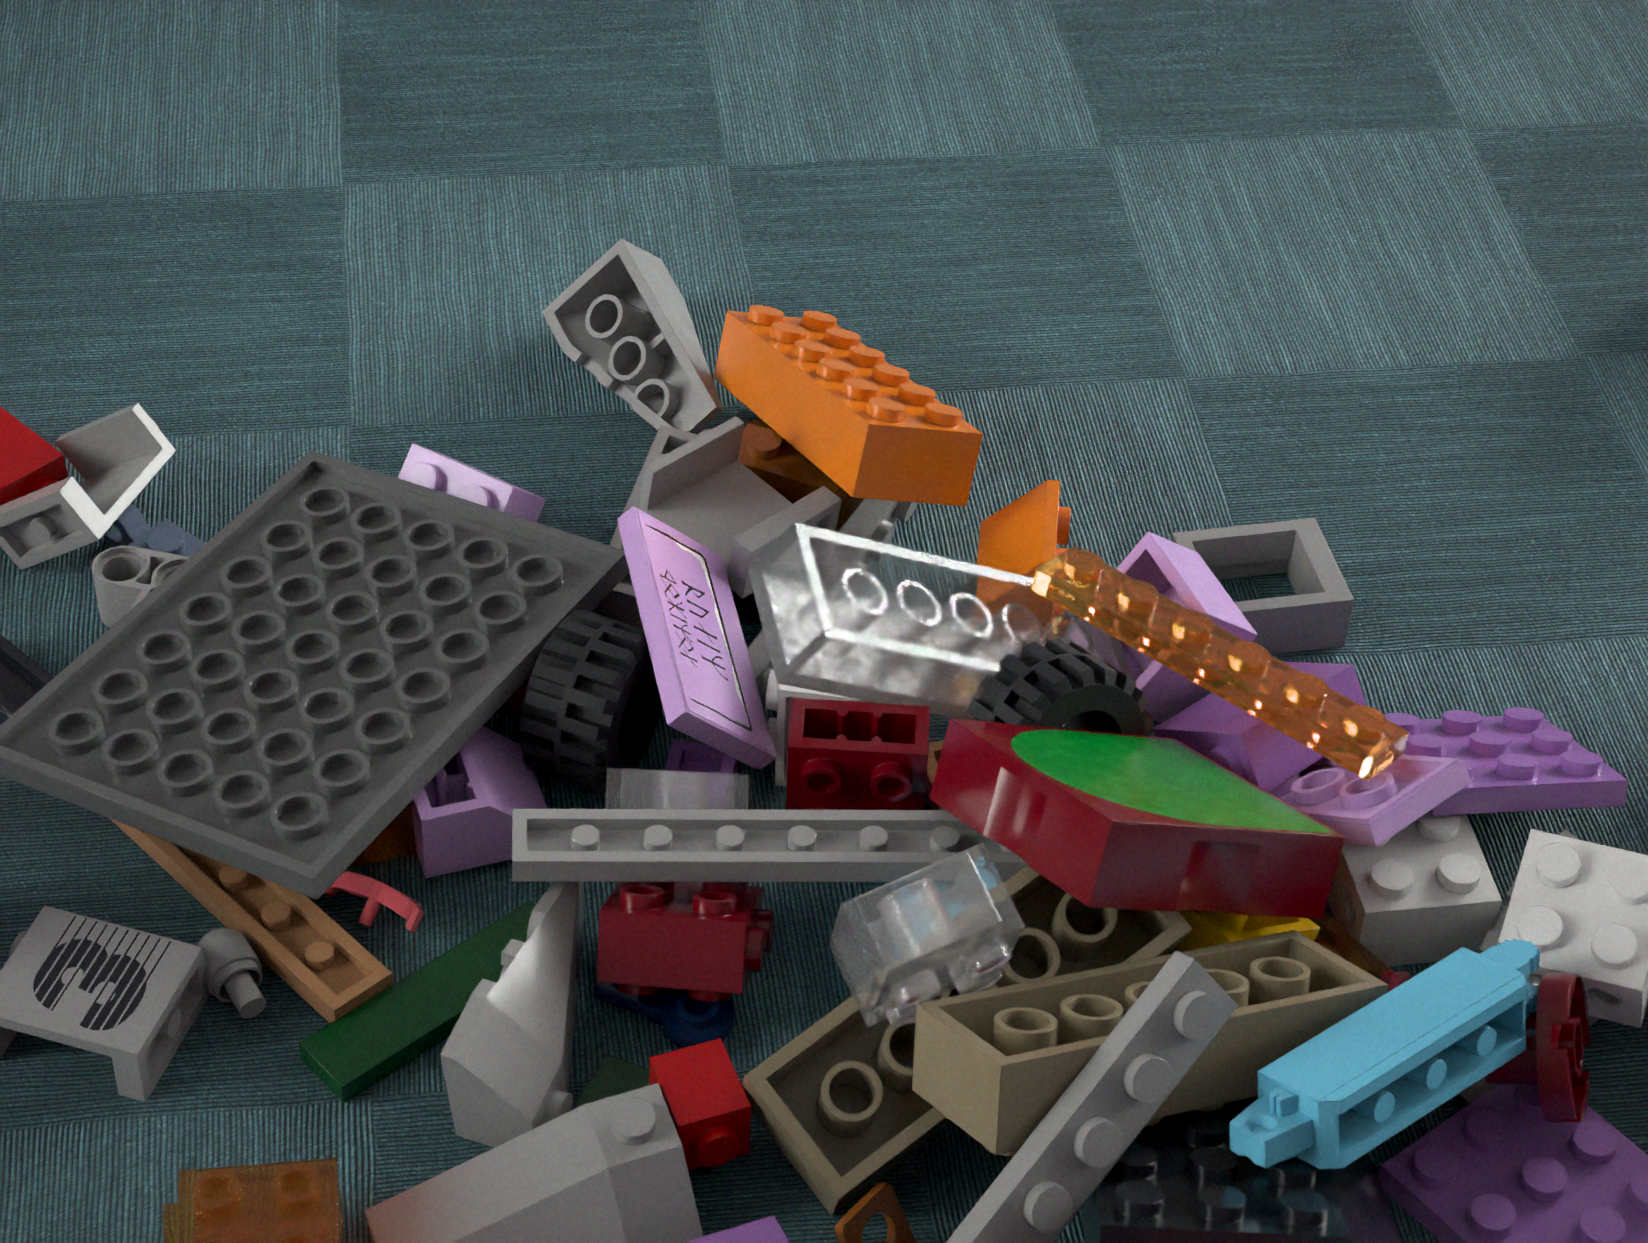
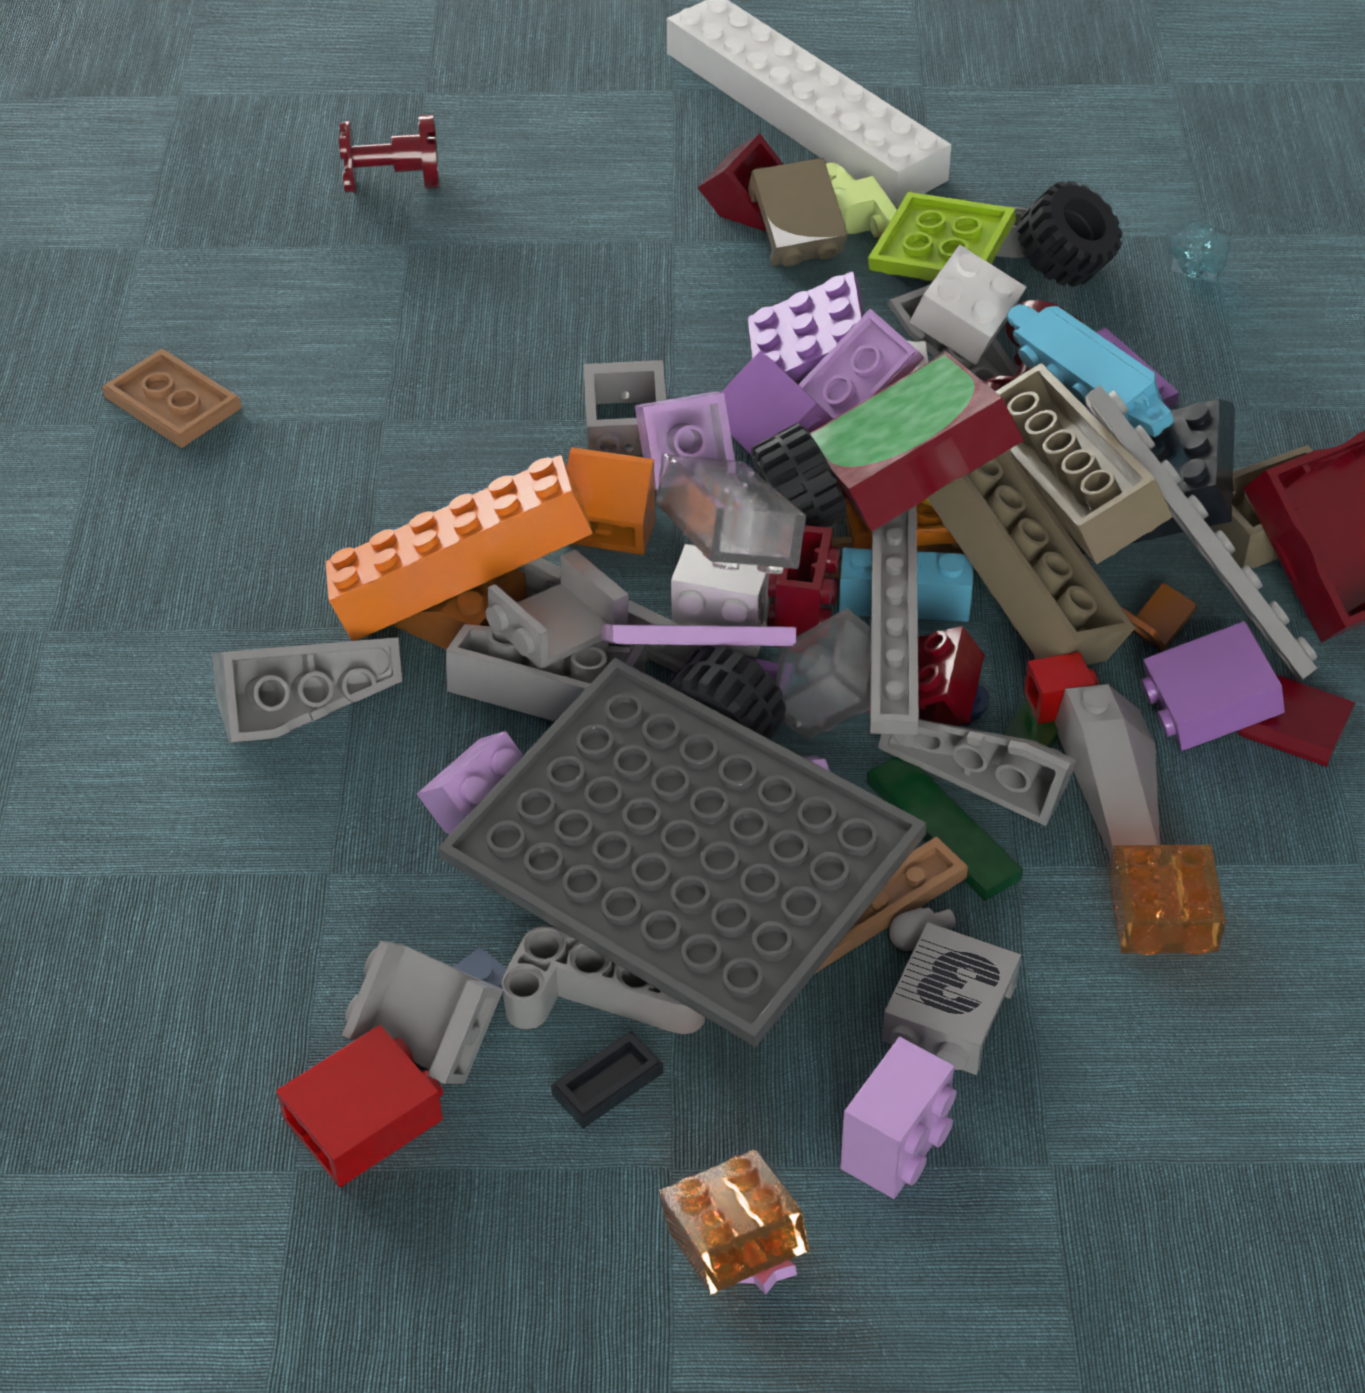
camera: 80 degrees left, 5 degrees up
clear brick [829,843,1024,1027] -> none
clear orange plate [1031,546,1410,781] -> none
none -> medium nougat tile [102,348,242,448]

